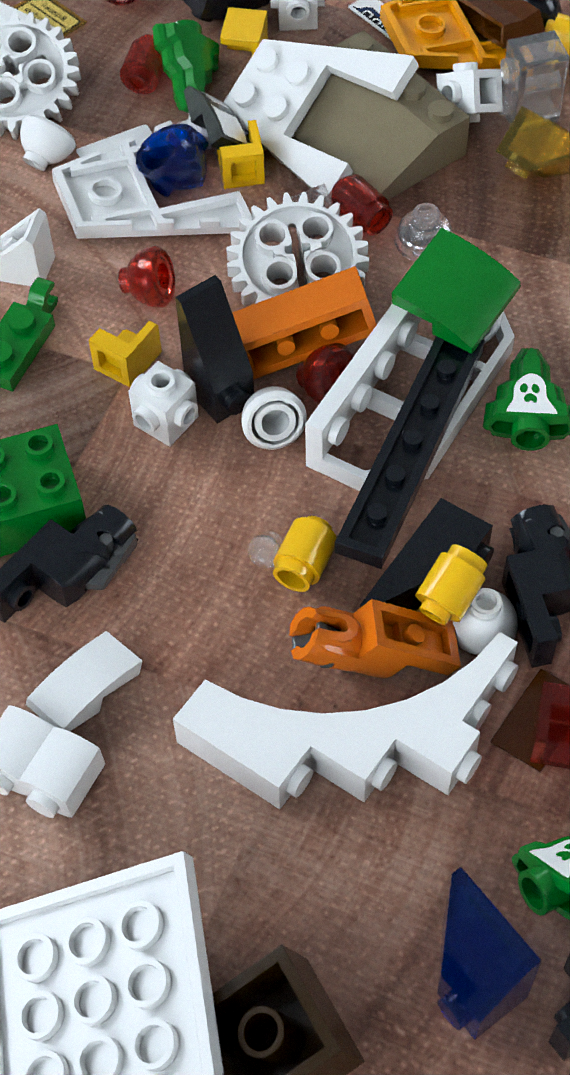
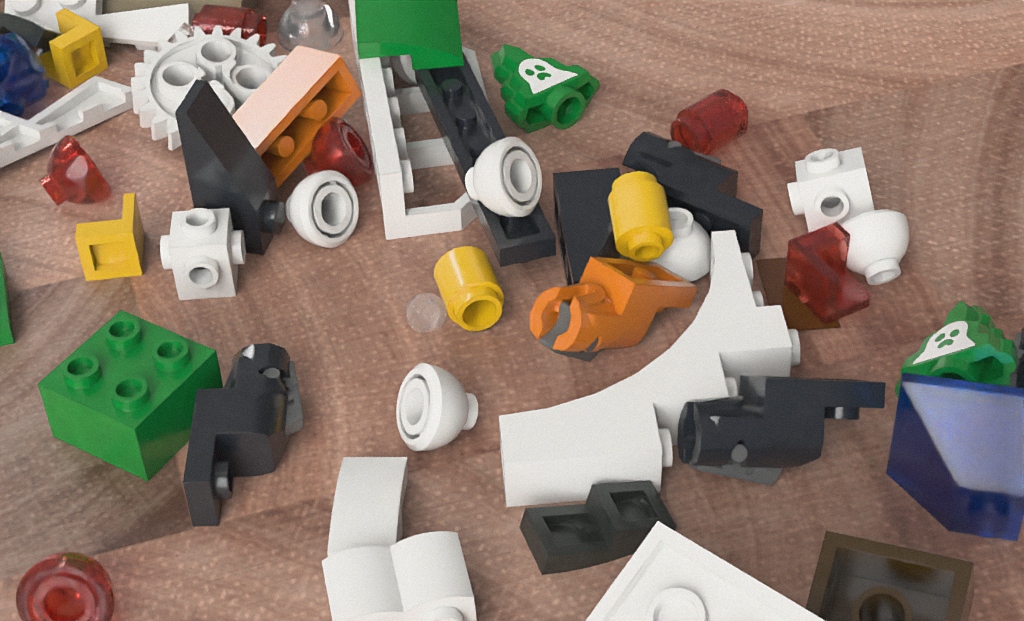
camera: 40 degrees left, 15 degrees down
none -> white brick [396,363,478,451]
none -> white brick [465,137,542,217]
none -> pearl dark grey slope [519,480,676,575]
none -> black plate [677,375,886,485]

